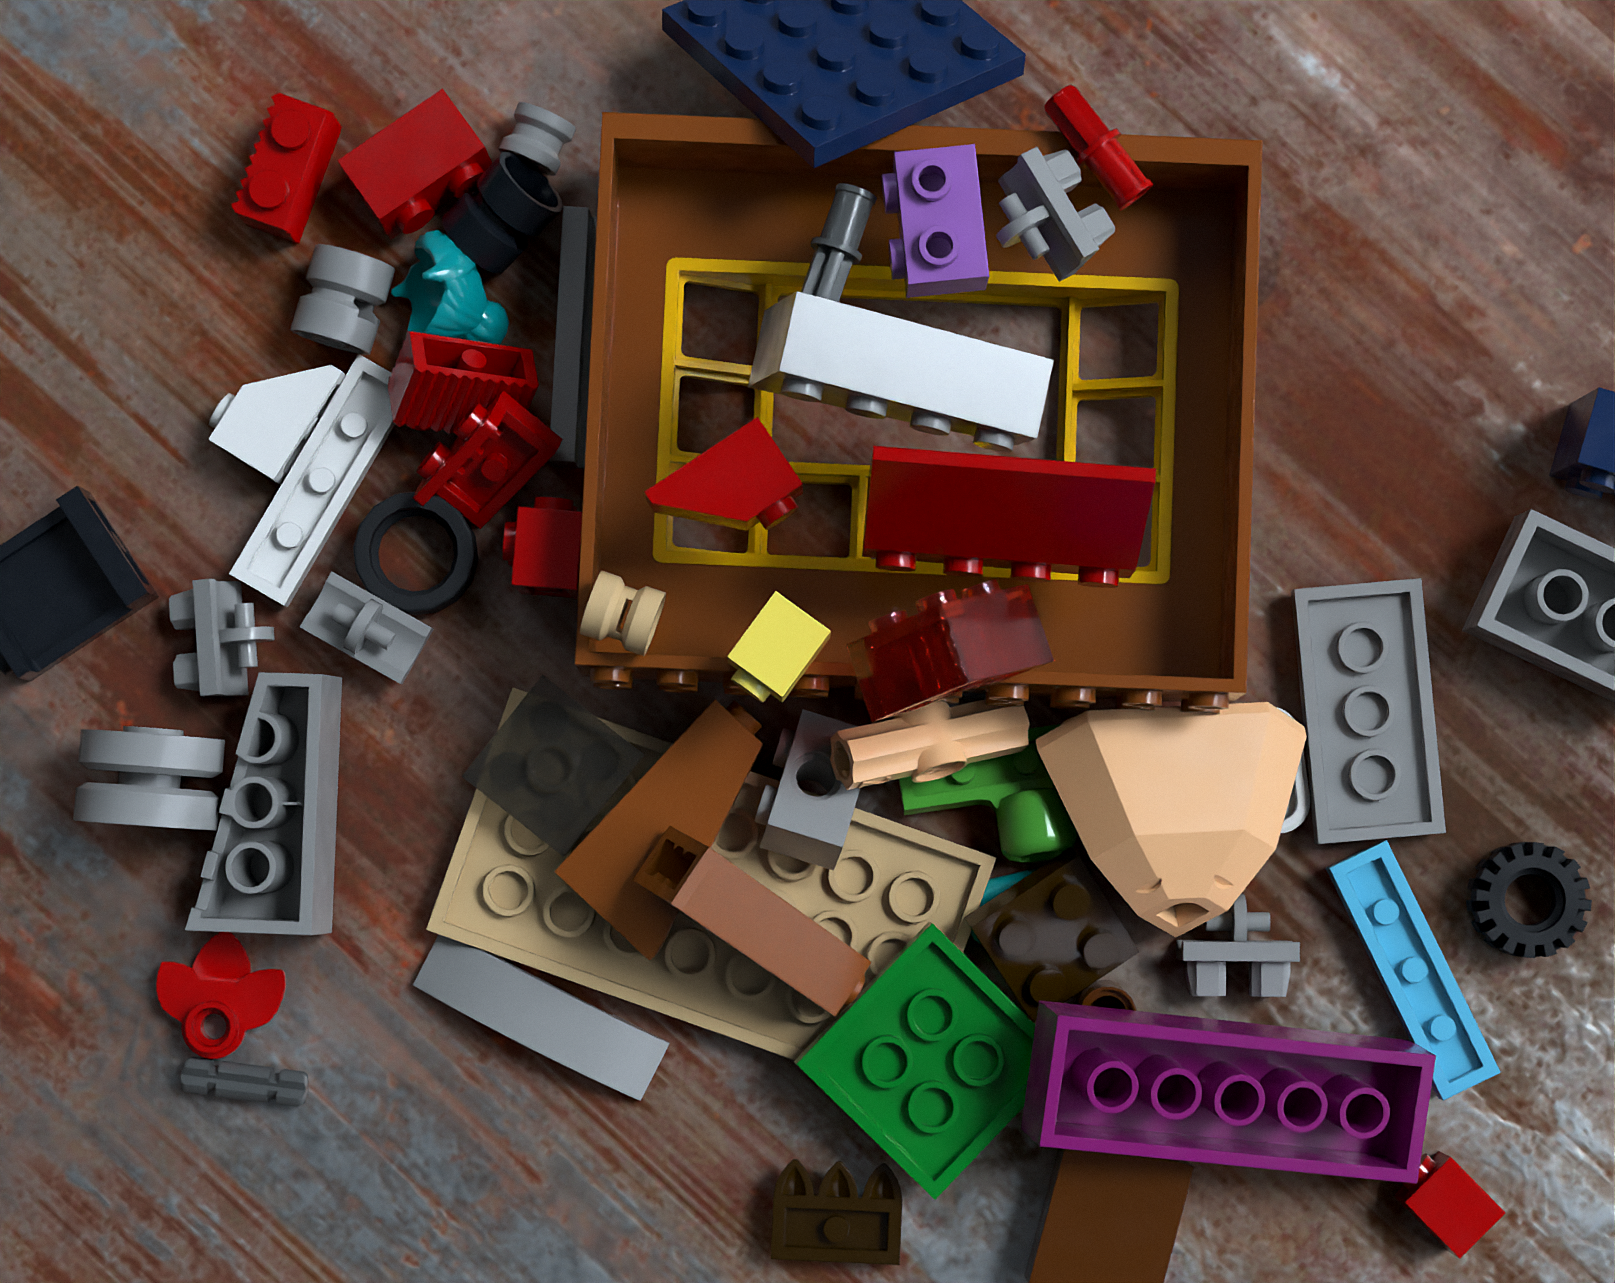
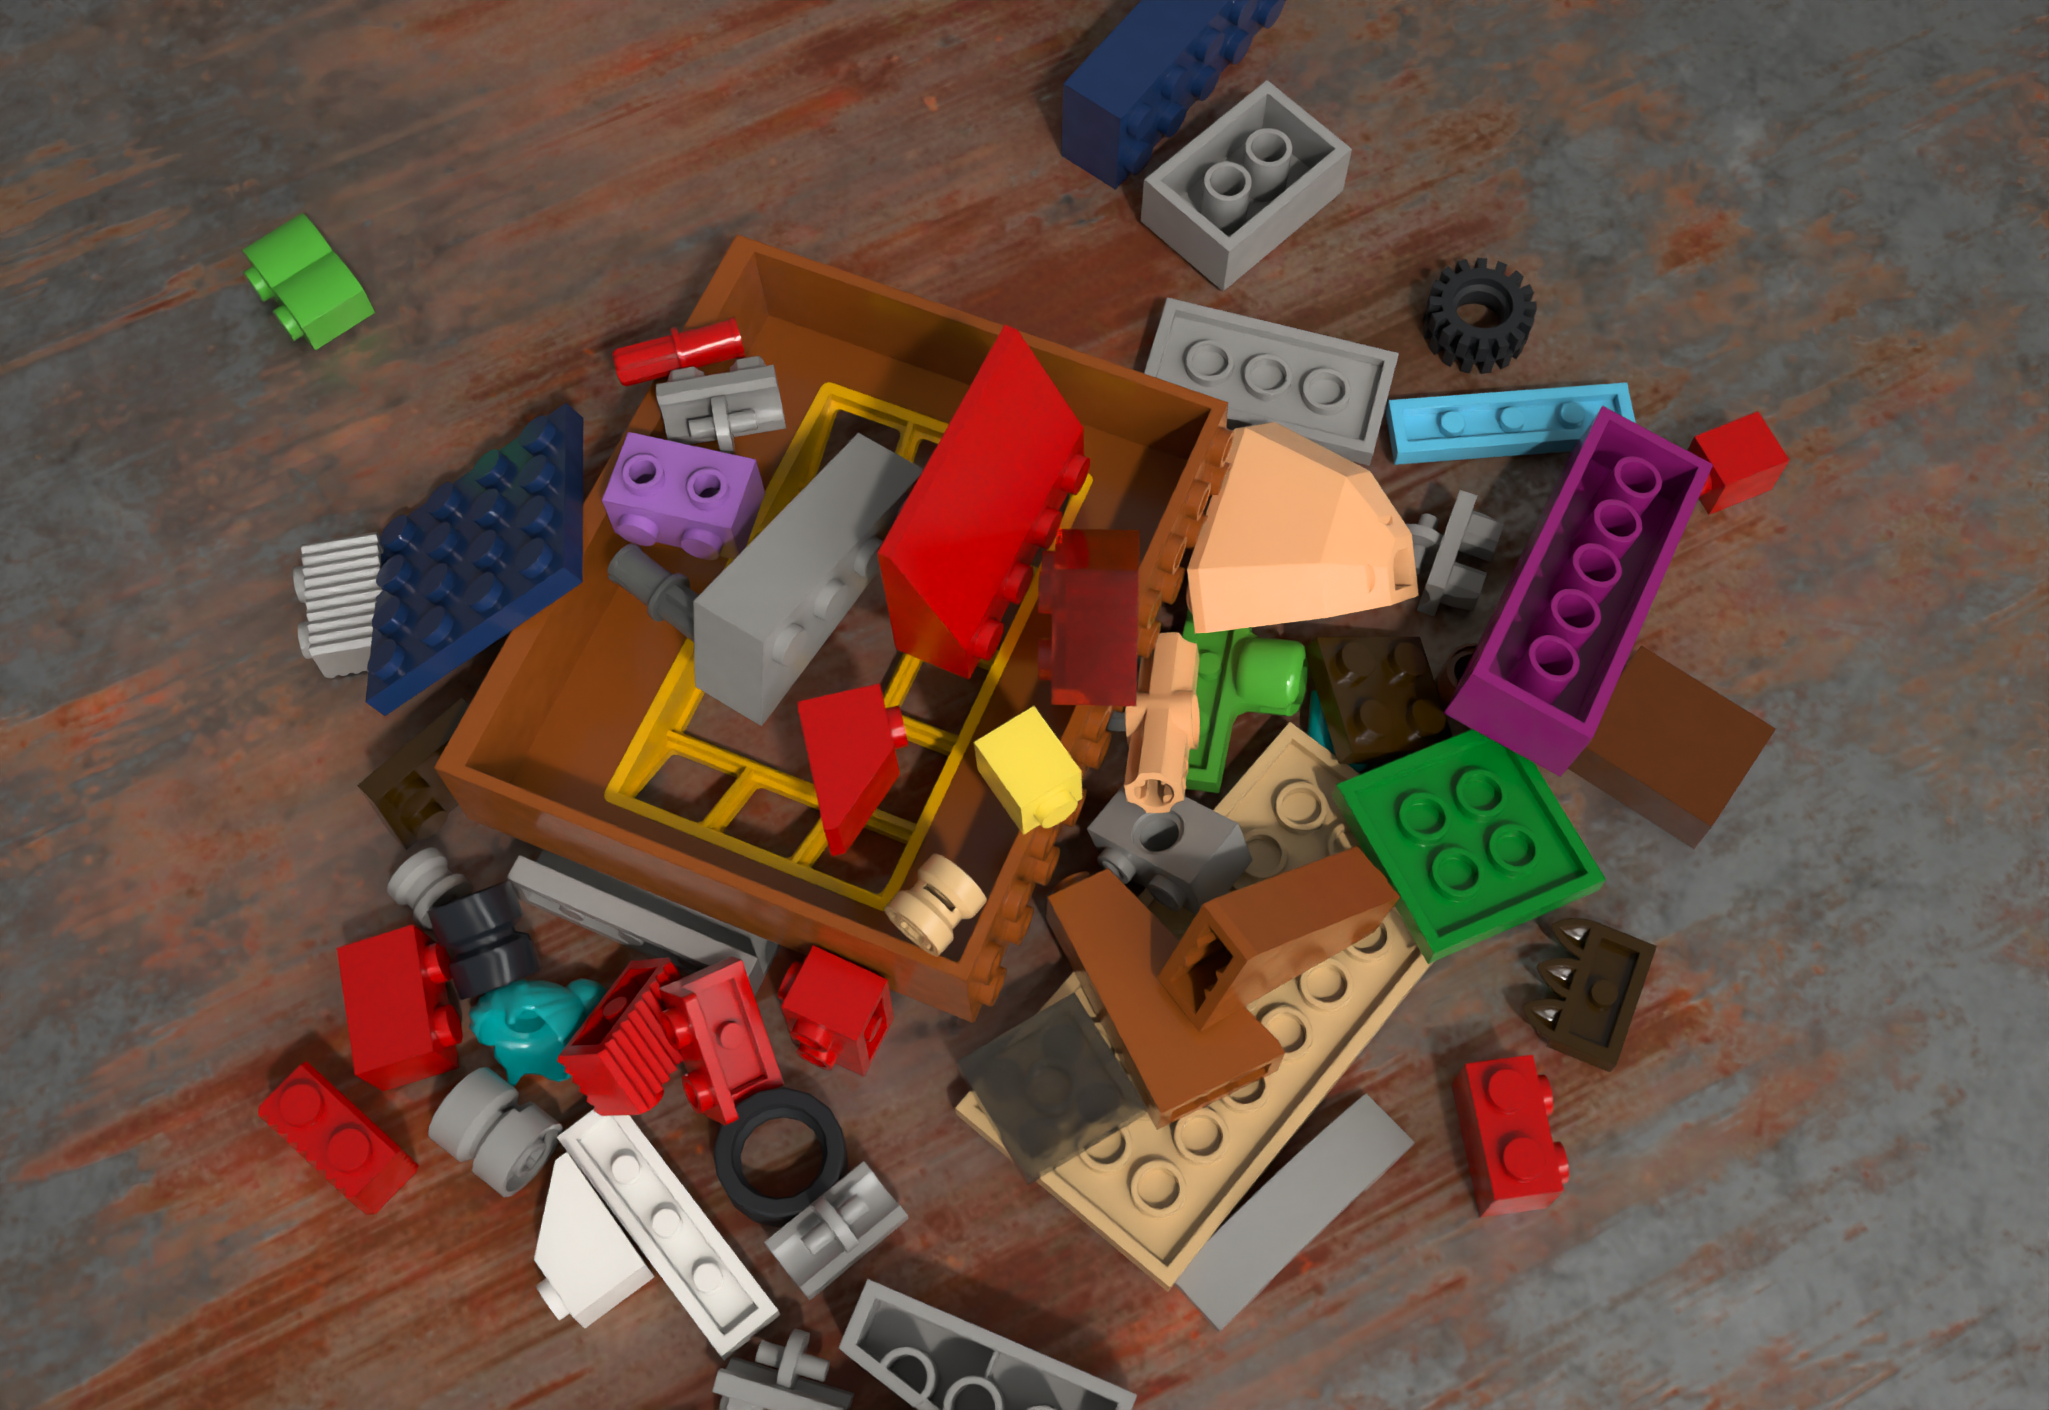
camera: 65 degrees left, 20 degrees down
none -> dark brown plate [357,697,469,850]
none -> red brick [1451,1054,1569,1218]

